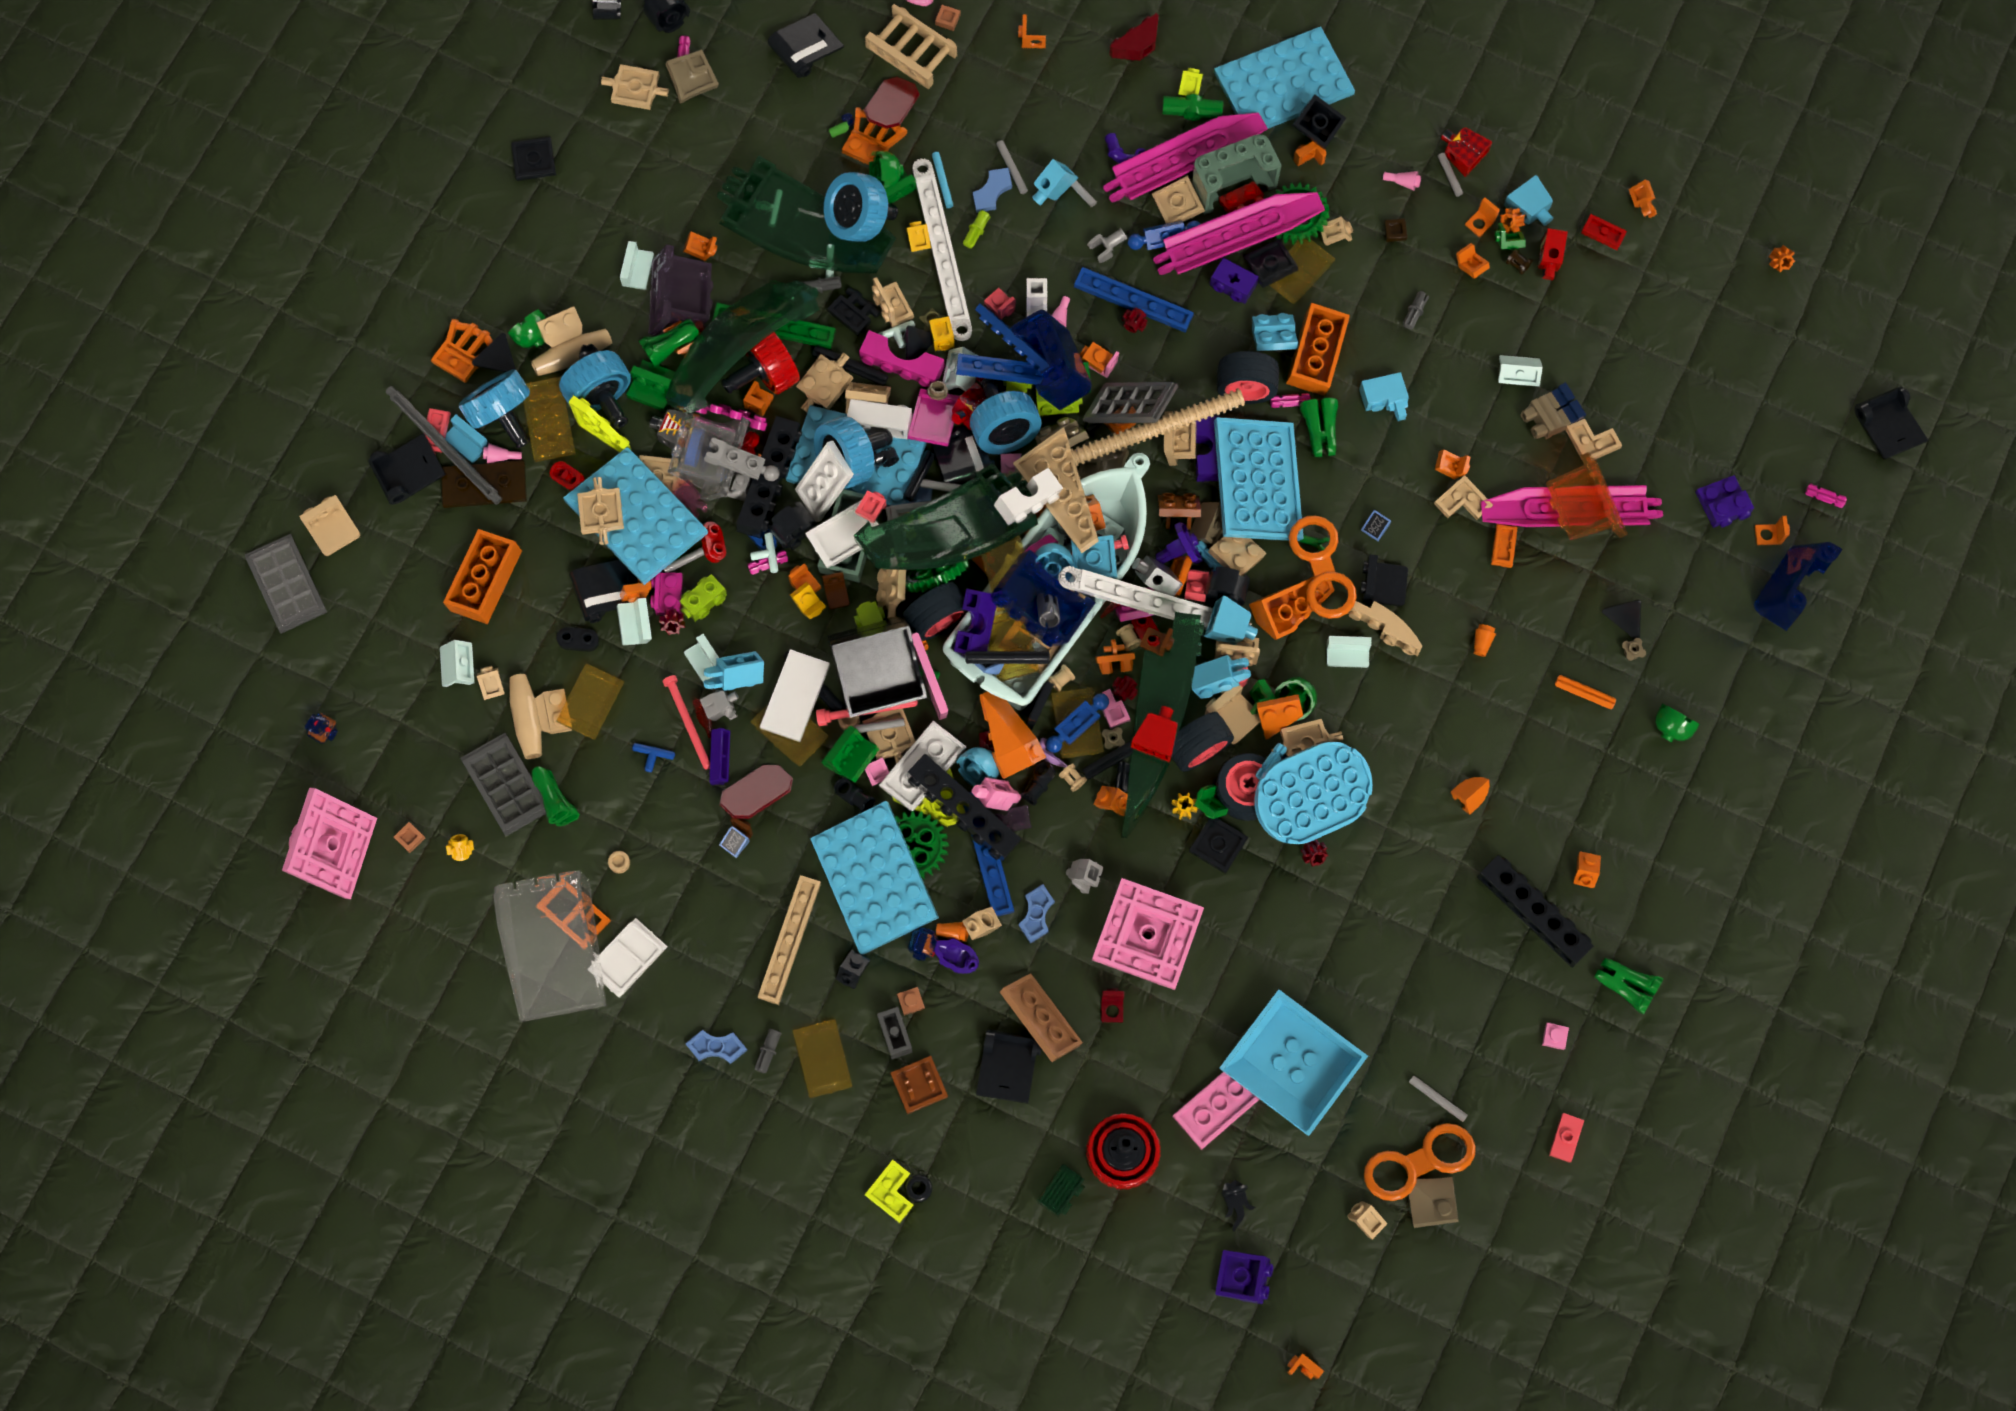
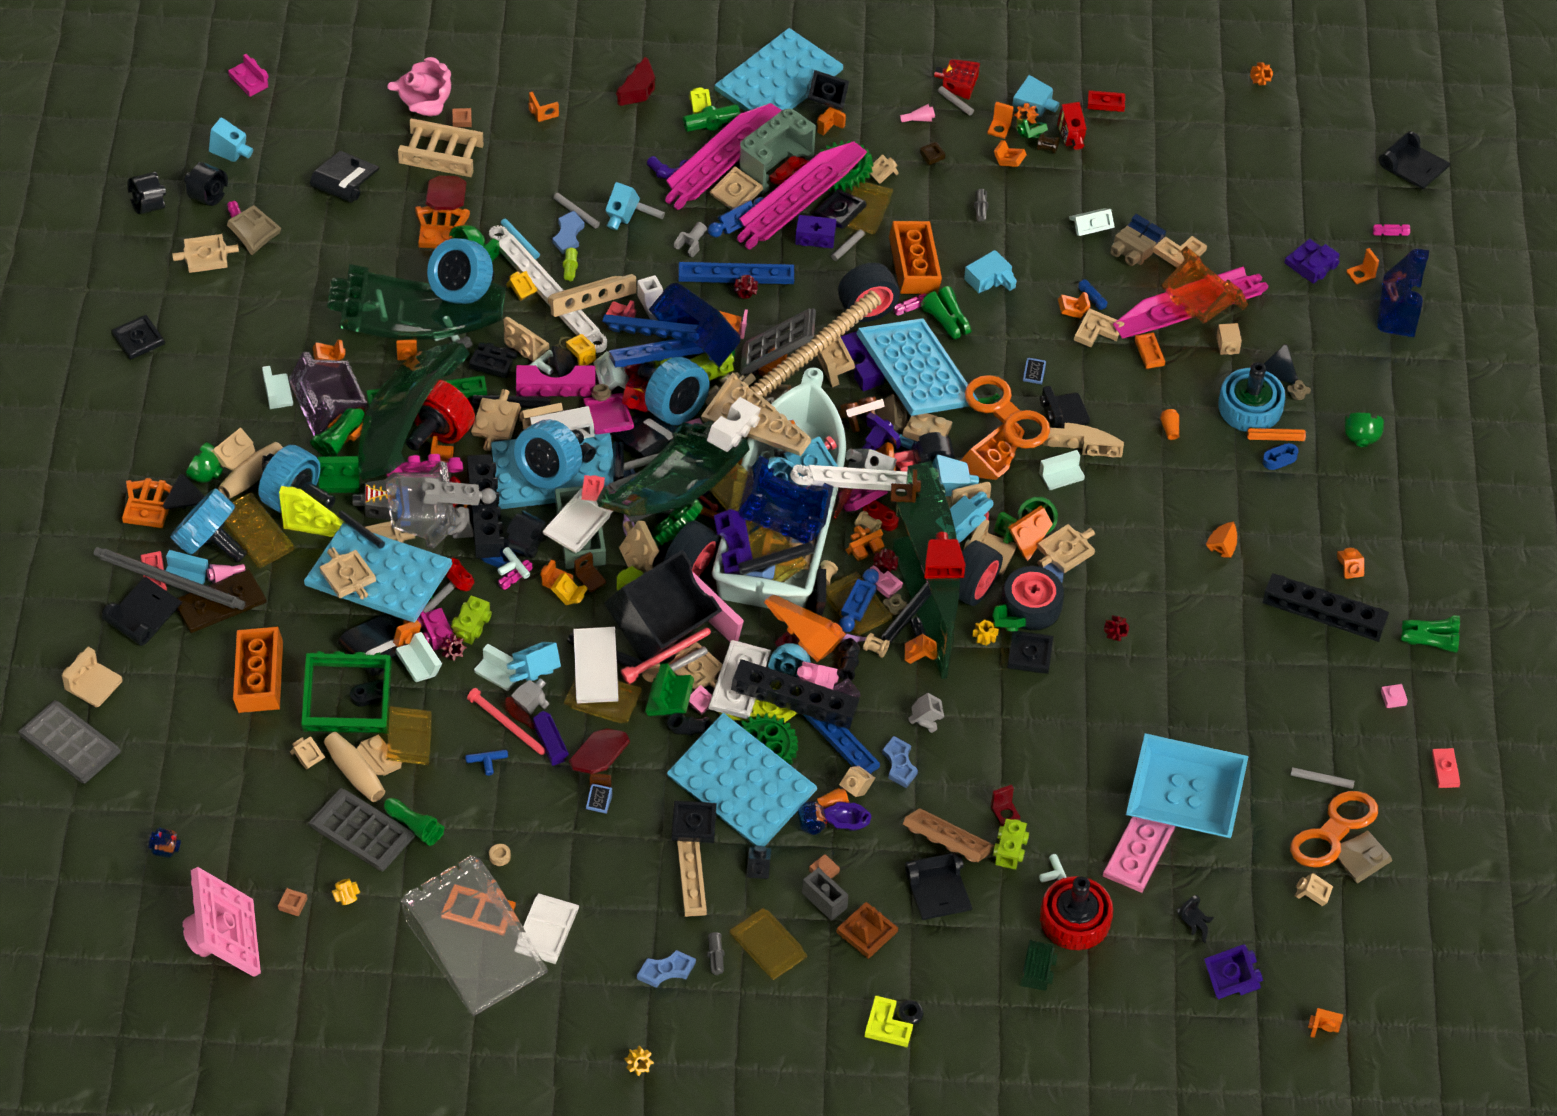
camera: 25 degrees left, 20 degrees down
light aqua panel [440,640,474,687] -> none
red plate [550,461,585,491] -> none
clear pink plate [672,480,708,518] -> none
white tile [795,441,854,522] -> none
bright green arm [829,113,854,138] -> none
flat silver arm [1036,593,1060,628] -> none
bright pink piece [1092,878,1204,990] -> none
medium azure plate [1252,313,1298,351] -> none
medium azure plate [1254,742,1373,844] -> none
medium azure axle [1256,743,1287,780] -> none
orange plate [1629,180,1657,218] -> none
none -> green window [302,651,392,734]
none -> black bar [337,511,385,549]
none -> orange bracket [396,340,417,360]
none -> tan piece [548,274,636,317]
none -> yellow gear [624,1046,654,1076]
none -> black tile [672,801,717,843]
none -> light grey piece [831,229,865,261]
none -> lime brick [993,819,1029,870]
none -> light aqua piece [1039,854,1067,883]
none -> blue axle [1078,279,1107,310]
none -> tan brick [1216,323,1242,355]
none -> dark azure wheel [1218,362,1285,432]
none -> blue beam [1263,443,1298,470]

